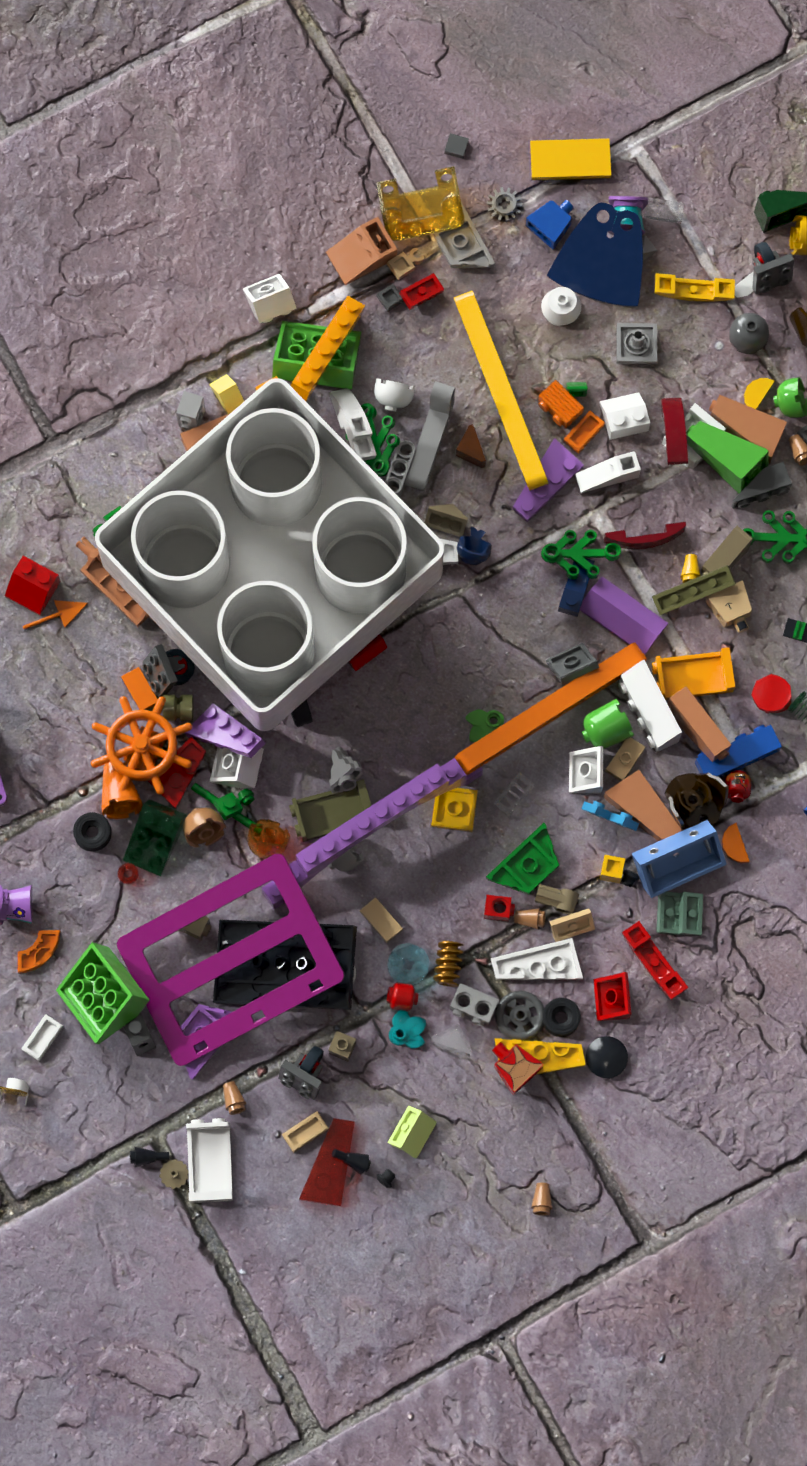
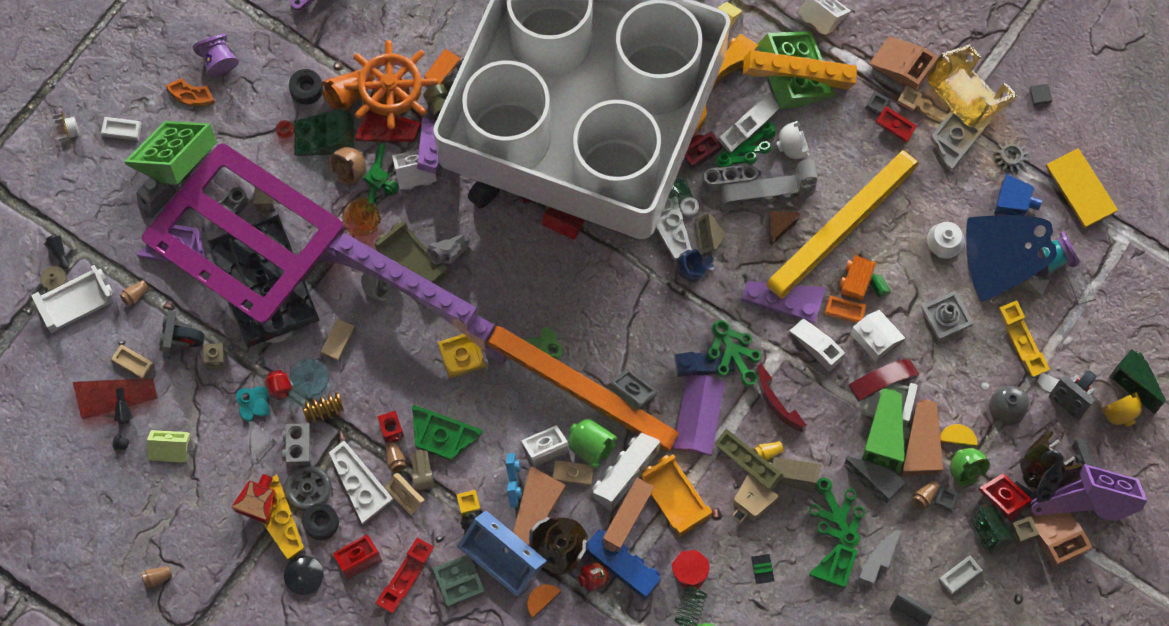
camera: 65 degrees right, 5 degrees down
none -> dark grey piece [218,187,248,215]

